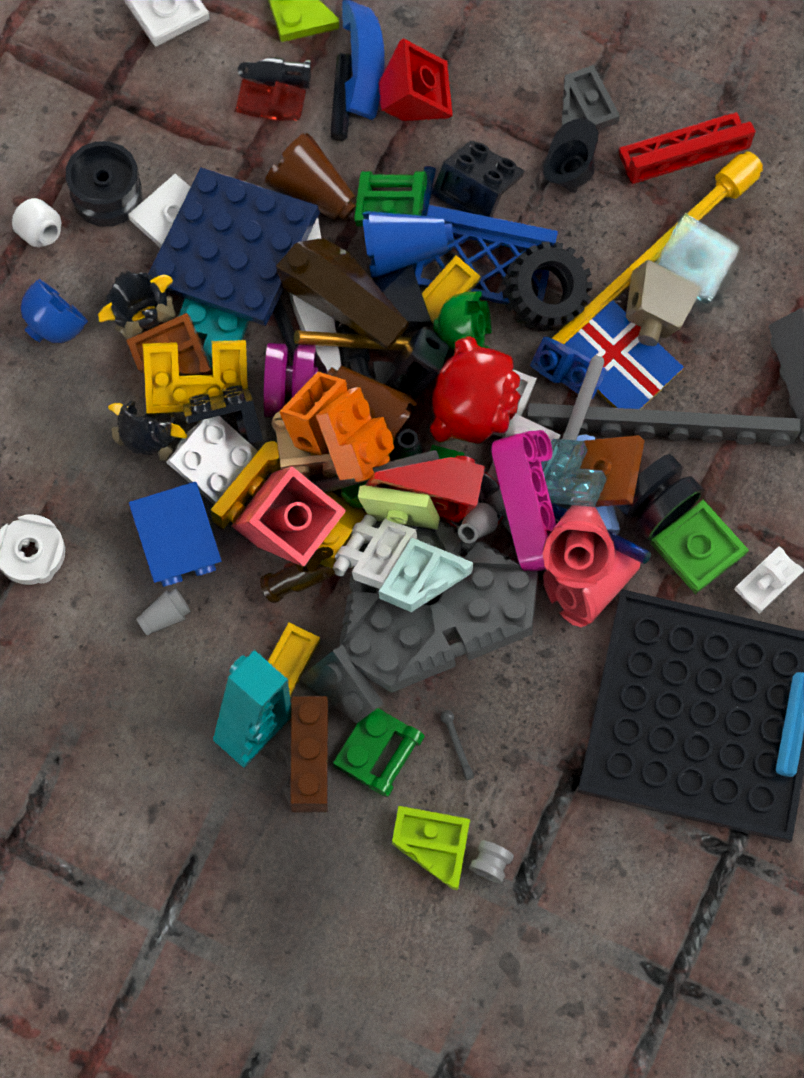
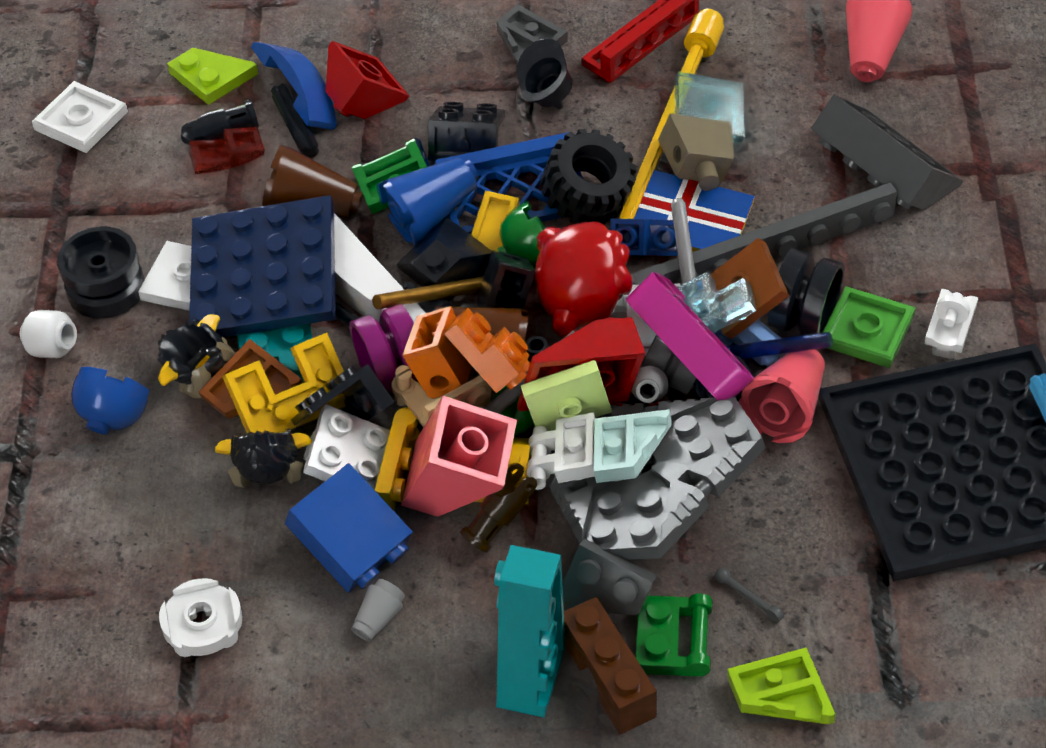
camera: 20 degrees left, 20 degrees down
dark brown wedge [276,238,409,350] -> none
light grey wheel [469,840,514,883] -> none
coral cone [543,503,616,589] -> none

